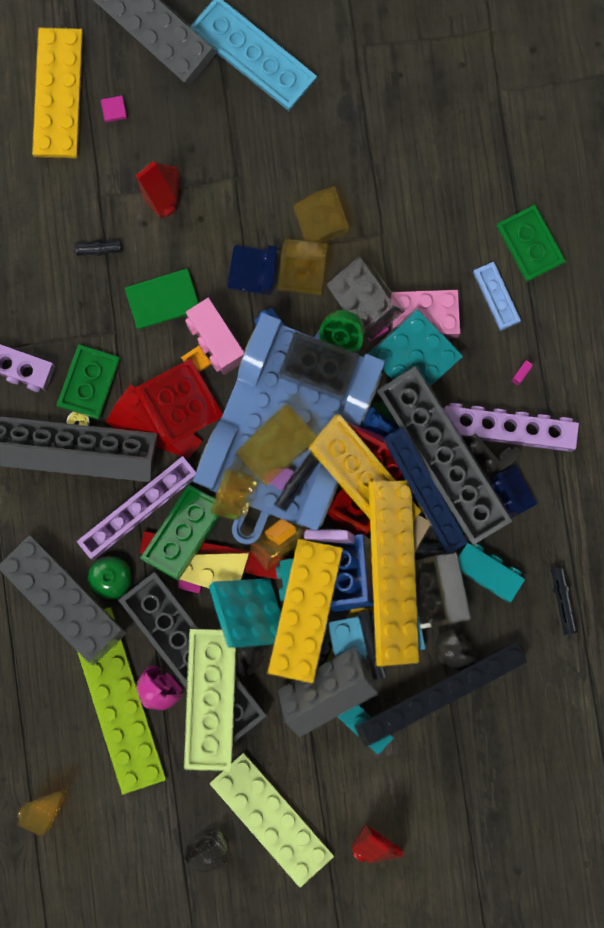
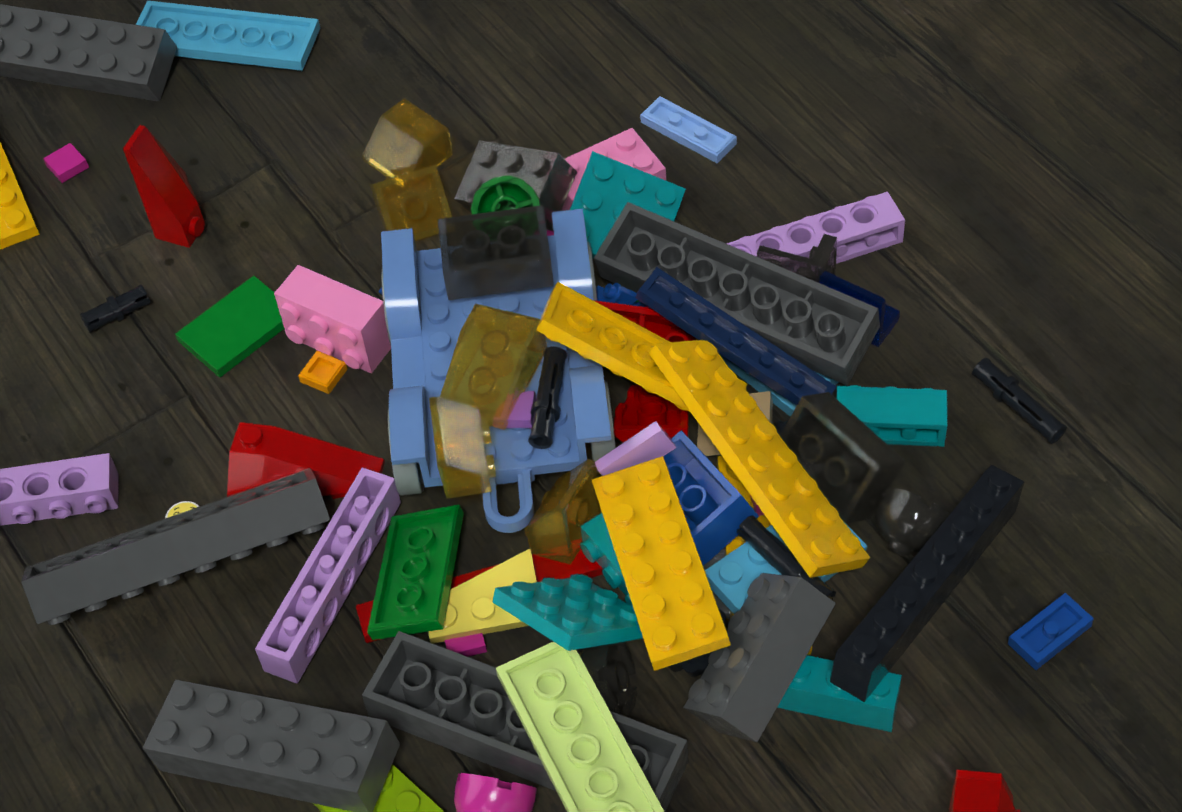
camera: 20 degrees left, 30 degrees down
green tile [56,344,121,420] -> none
green cylinder [88,556,133,601] -> none
red plate [135,359,223,447] -> none
clear blue bracket [227,245,277,295] -> none
light orange tile [265,519,297,545] -> none
green tile [496,205,566,283] -> none
dark pink tile [511,360,533,386] -> none
none -> blue plate [1008,593,1094,670]

